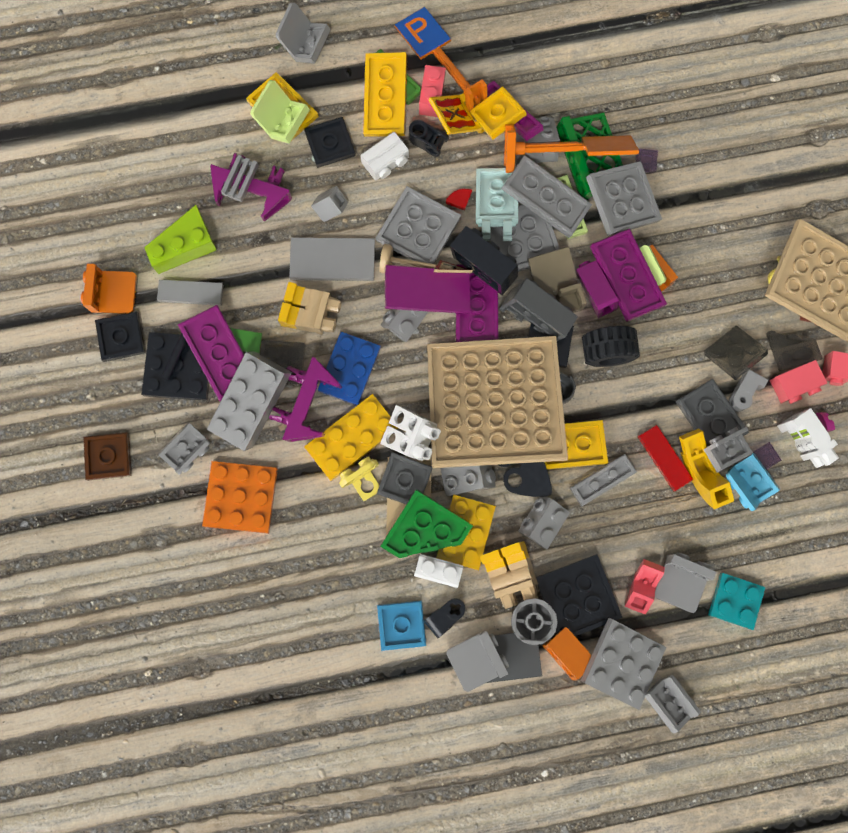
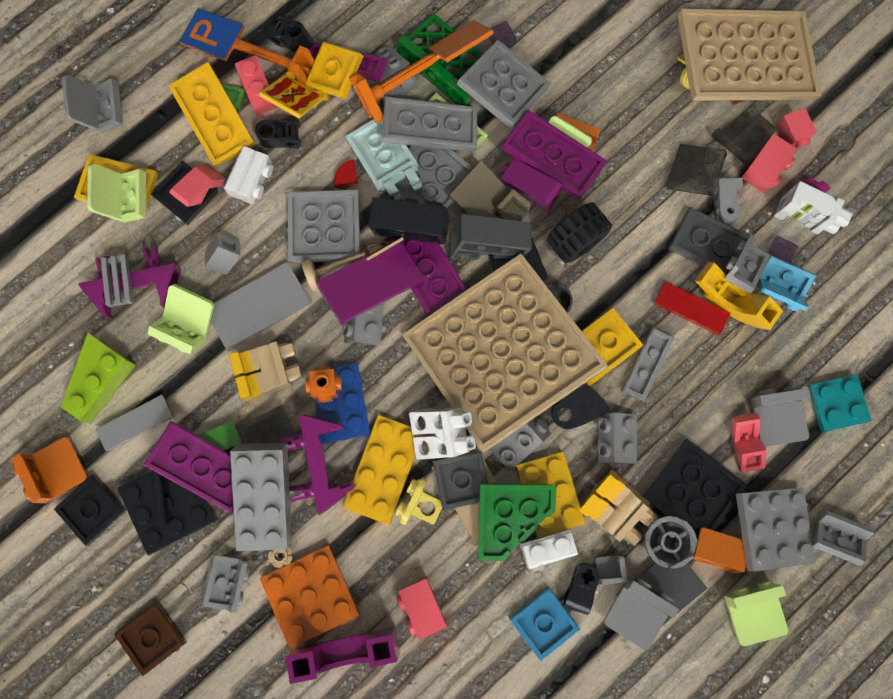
camera: 30 degrees left, 0 degrees up
none -> yellowish green bracket [148,284,214,354]
none -> coral slope [169,165,226,207]
none -> black piece [267,16,313,51]
none -> tan plate [268,546,293,568]
none -> magenta arch [285,627,400,684]
none -> orange brick [305,366,342,403]
none -> coral brick [396,577,447,640]
none -> light grey panel [594,555,628,585]
none -> yellowish green bracket [724,580,788,646]

